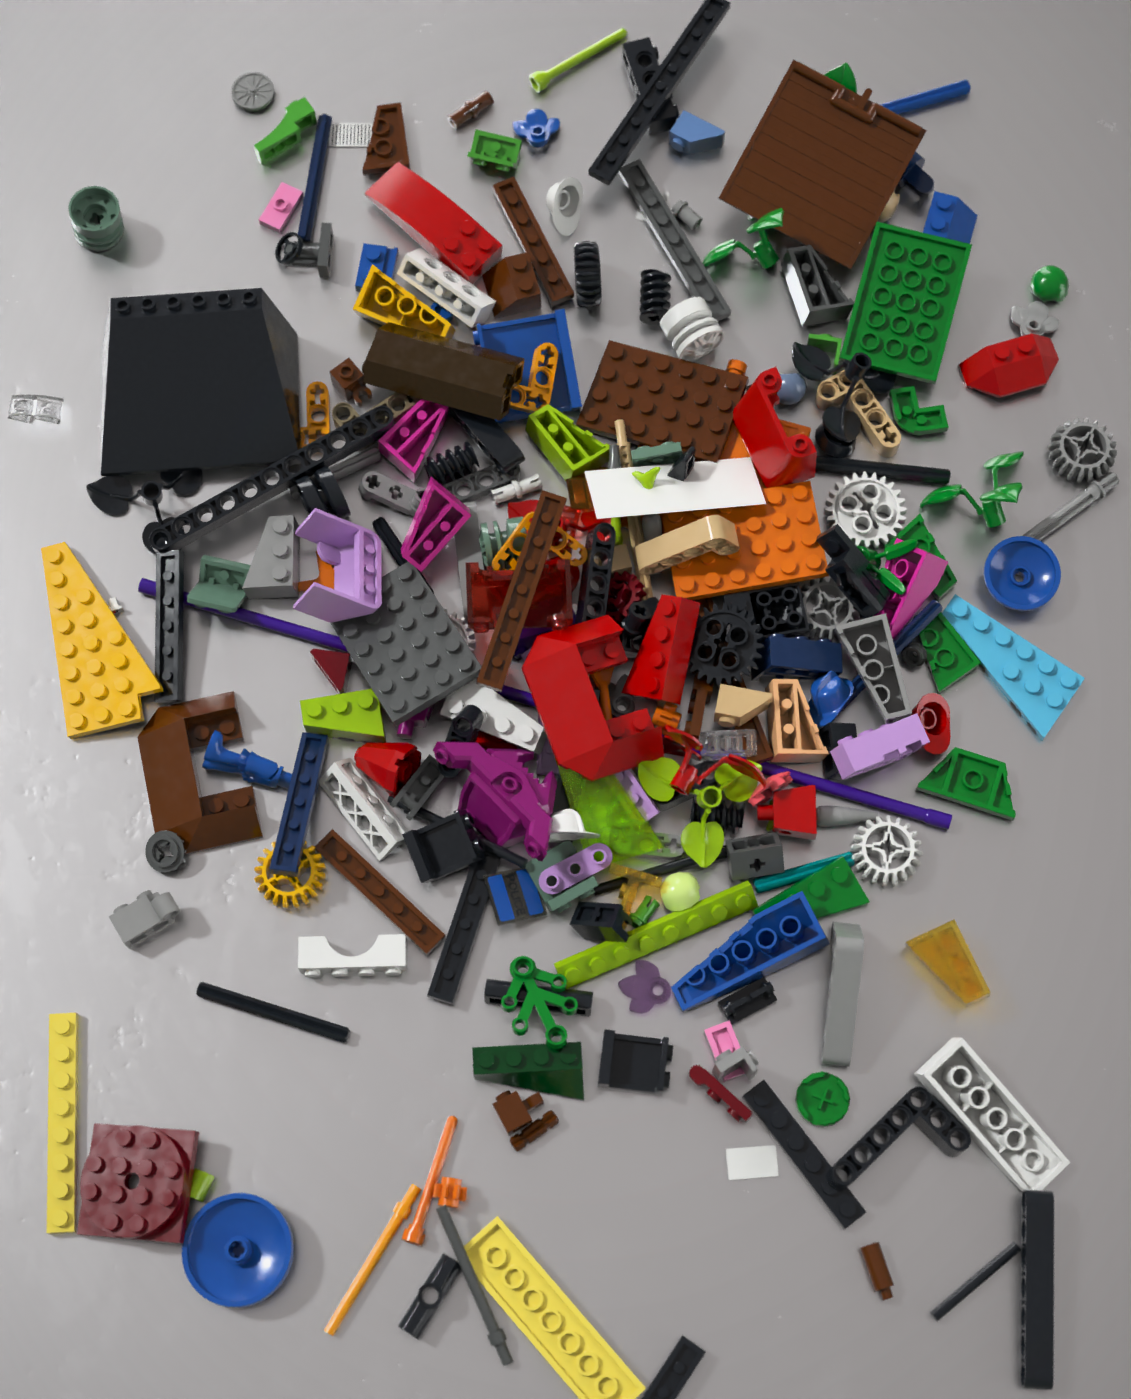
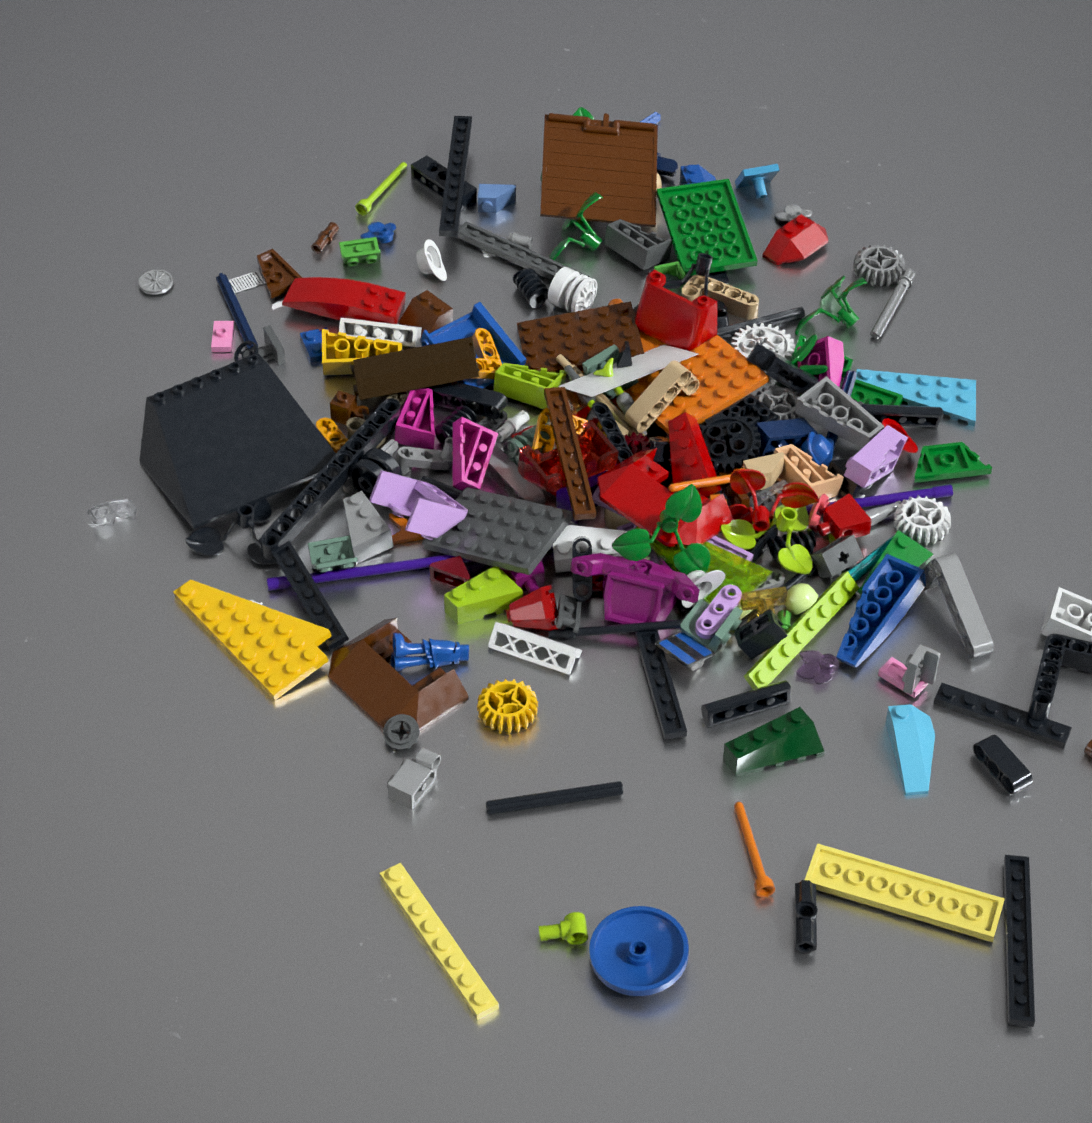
camera: 30 degrees left, 25 degrees down
sand green wheel [68,186,124,251] -> none
dark red piece [77,1123,200,1244] -> none
bright green slope [254,97,317,164] -> none
dark blue plate [269,732,329,877] -> none
white arch [298,934,407,977] -> none
reddish brown plate [315,829,446,956] -> none
light orange bar [324,1184,421,1336] -> none
black panel [402,809,485,883] -> none
orange gear [433,1177,467,1208] -> none
dark grey bar [436,1204,513,1366] -> none
reddish brown plate [492,176,574,307] -> none
reddish brown brick [493,1090,544,1136] -> none
green plant [501,956,578,1049] -> none
reddish brown axle [509,1110,559,1151] -> none
black gear [574,241,602,308] -> none
black panel [598,1029,673,1095] -> none
dark red hinge [689,1064,753,1123] -> none
black hinge [718,977,777,1025] -> none
white sticker [726,1145,779,1180] -> none
green tile [795,1072,850,1127] -> none
green plate [889,386,948,435] -> none
clear yellow wedge [905,920,991,1007] -> none
blue dish [984,536,1061,611] -> none
green hair [1030,266,1069,303] -> none
none -> green plant [611,484,711,575]
none -> orange piece [669,468,745,492]
none -> dark azure tile [734,164,780,199]
none -> black brick [861,404,944,428]
none -> medium azure wedge [885,704,935,796]
none -> black beam [973,735,1033,794]

